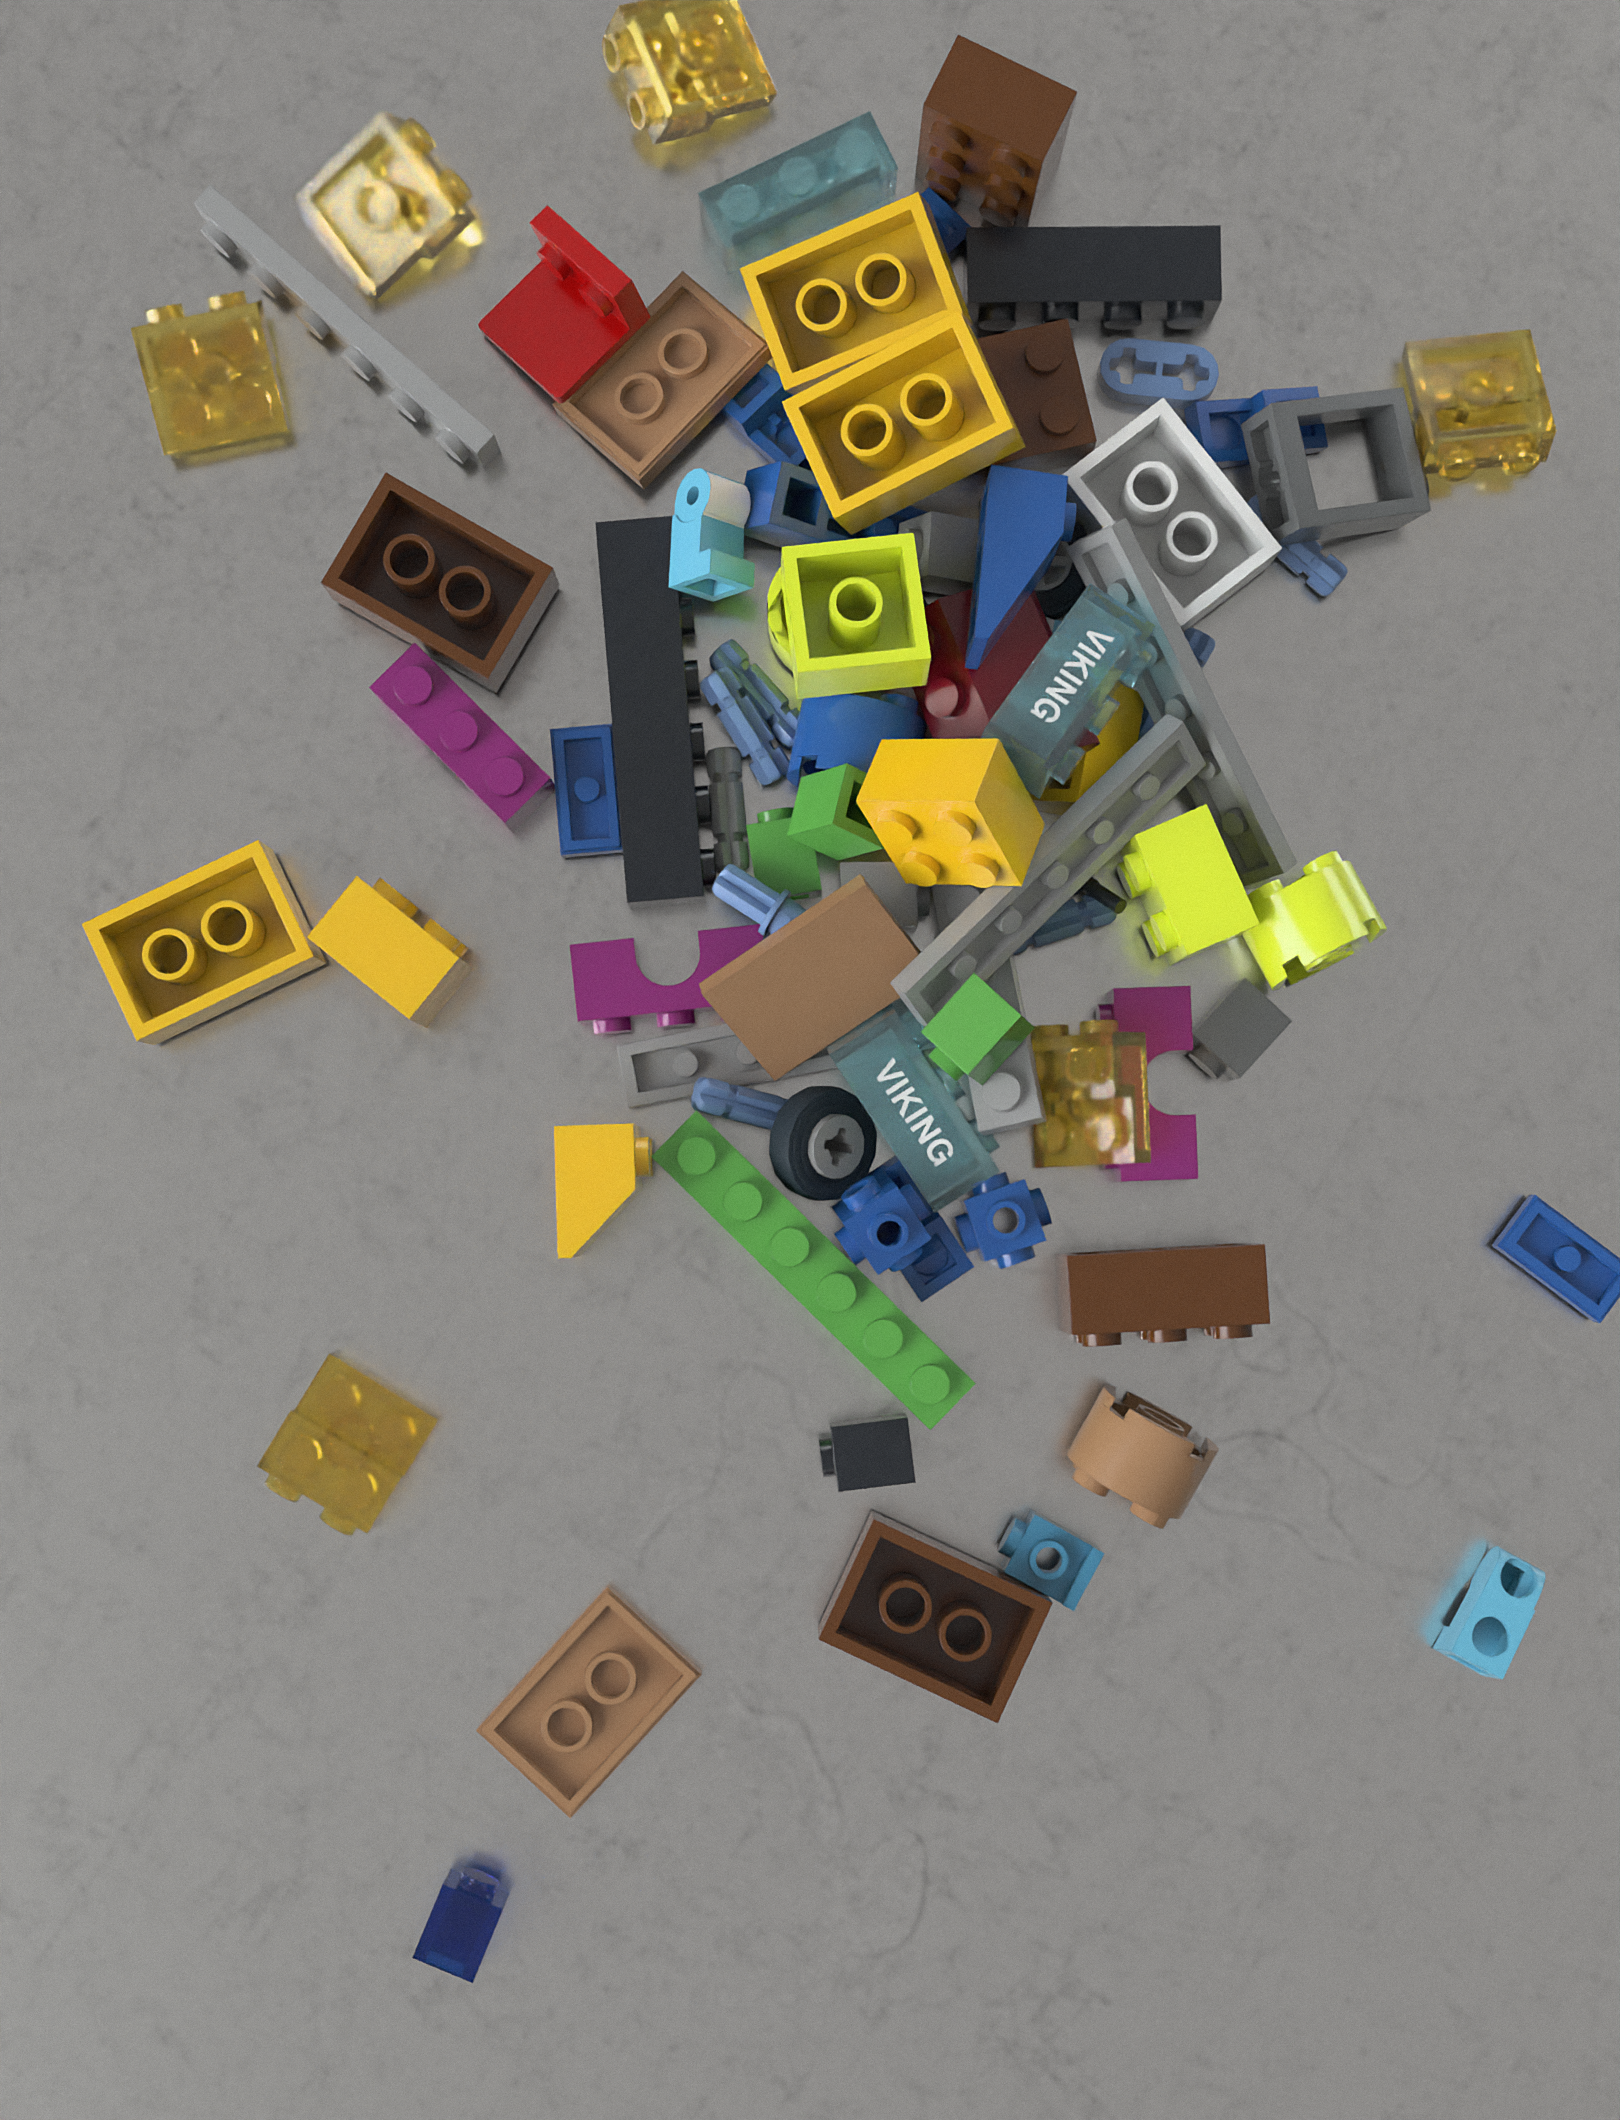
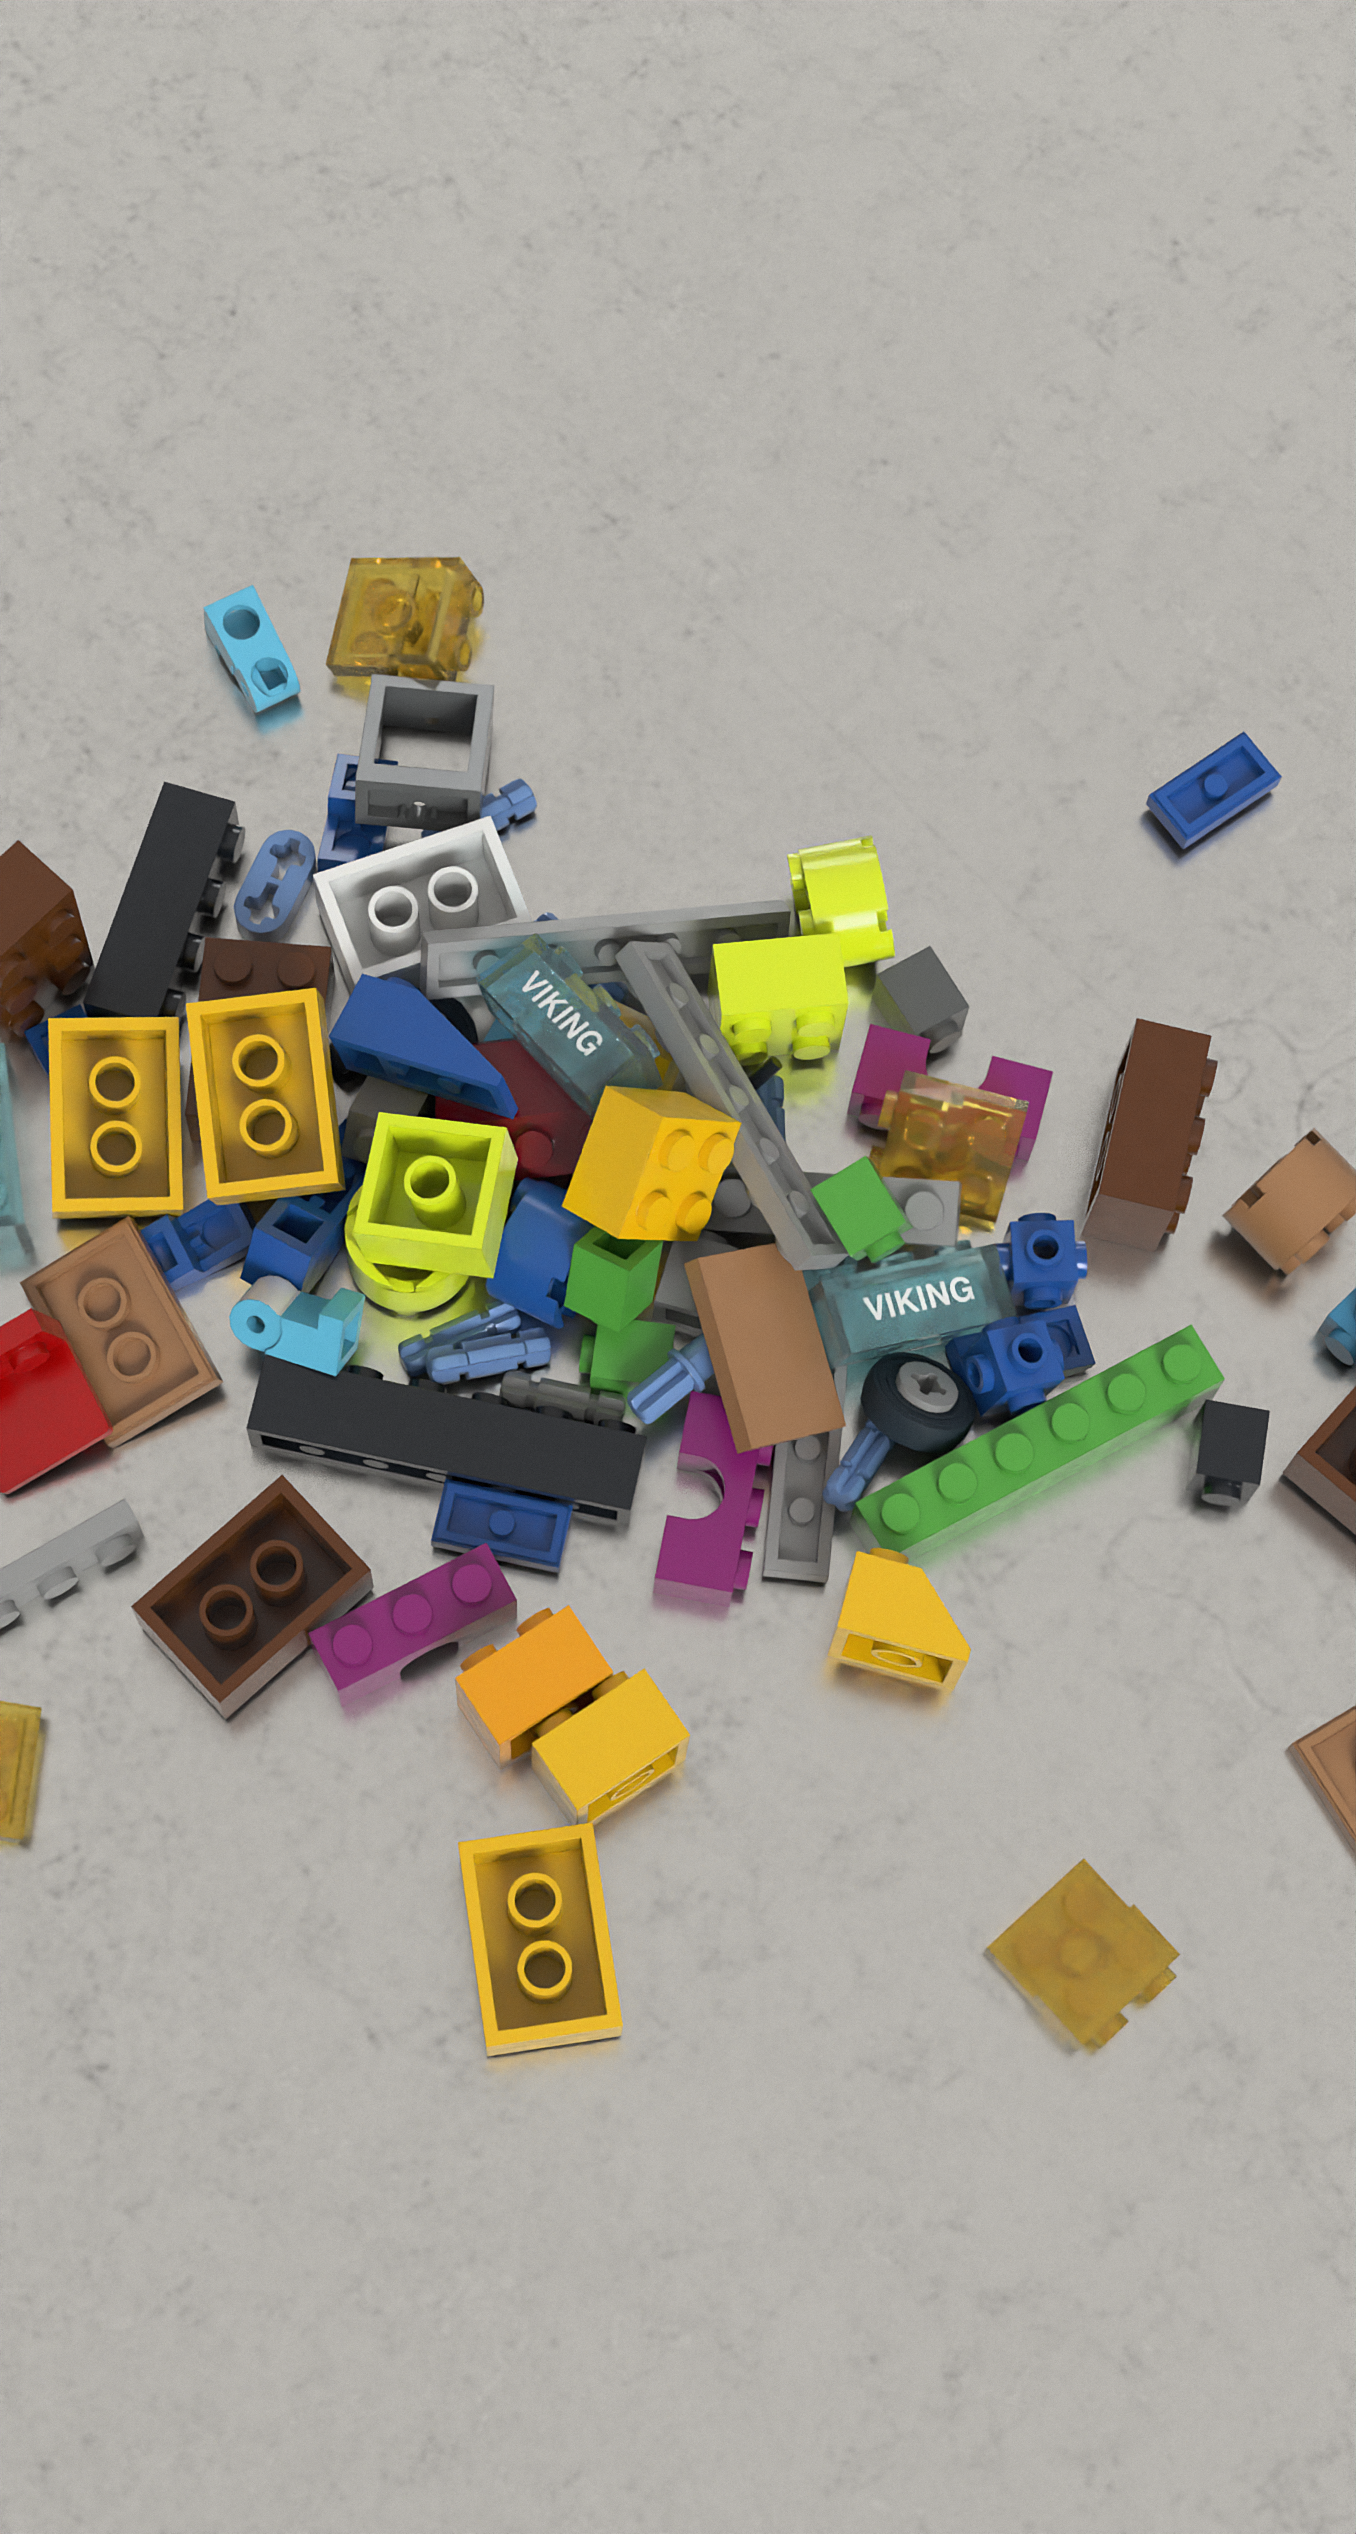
camera: 75 degrees left, 15 degrees down
none -> medium azure leg [203,585,301,713]
none -> light orange brick [455,1605,613,1770]

